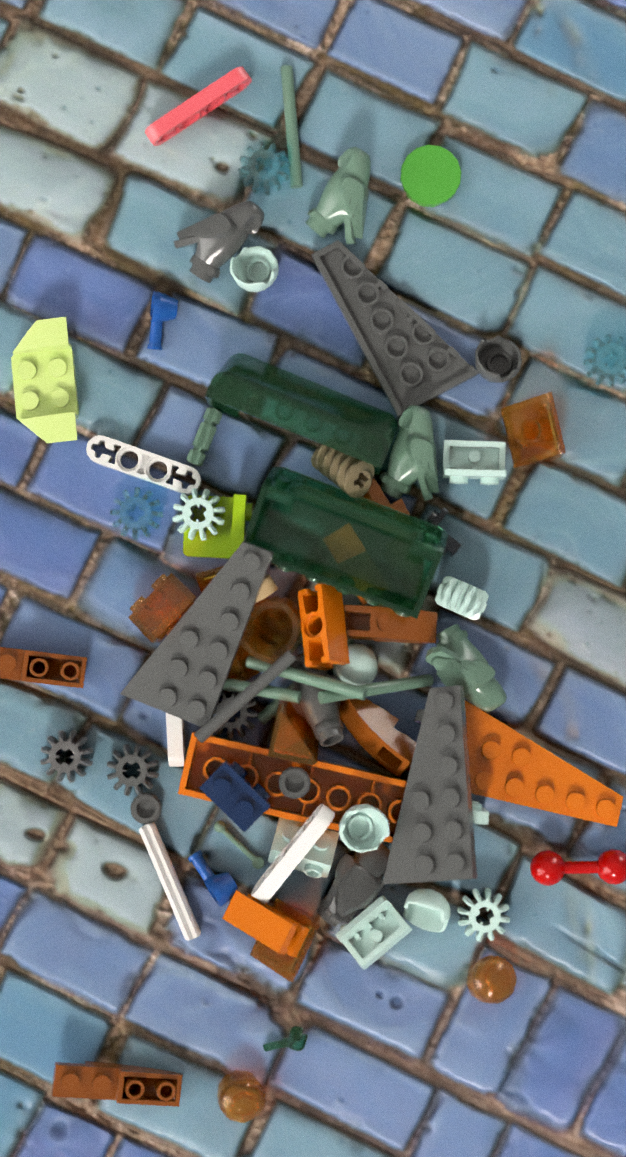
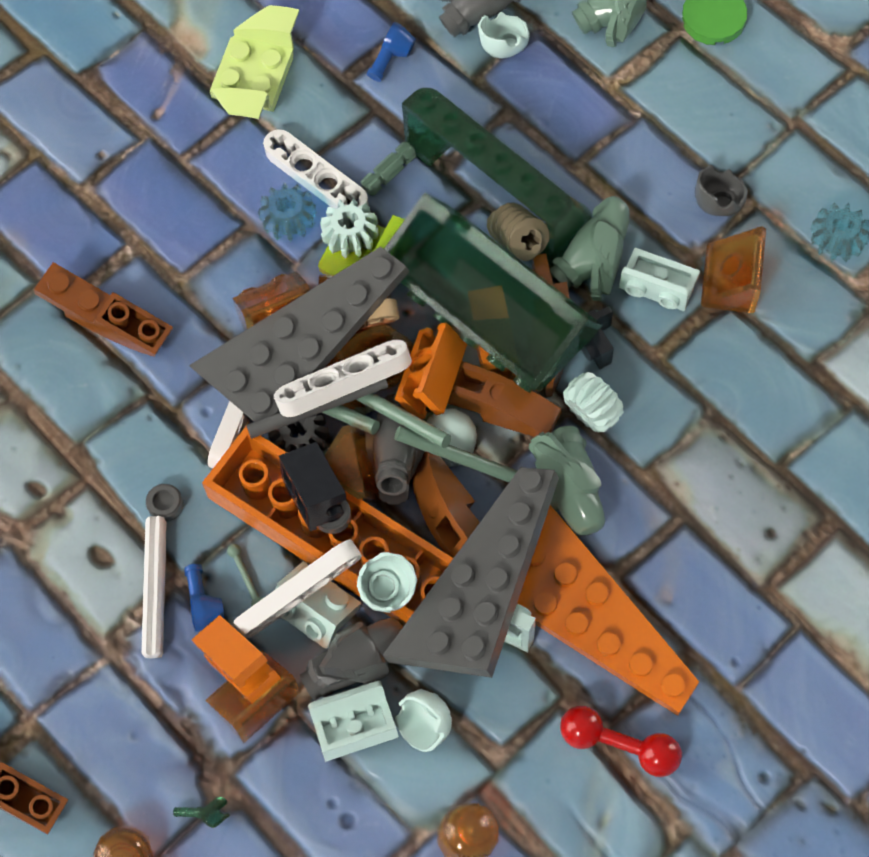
camera: 25 degrees right, 20 degrees down
flat silver gear [40,730,93,783] -> none
dark grey gear [107,743,159,796] -> none
dark blue bracket [199,760,271,833] -> none
dark grey wing [311,240,479,417] -> none
light aqua gear [457,888,510,942] -> none
none -> white beam [274,340,412,417]
none -> black hinge [279,442,346,532]

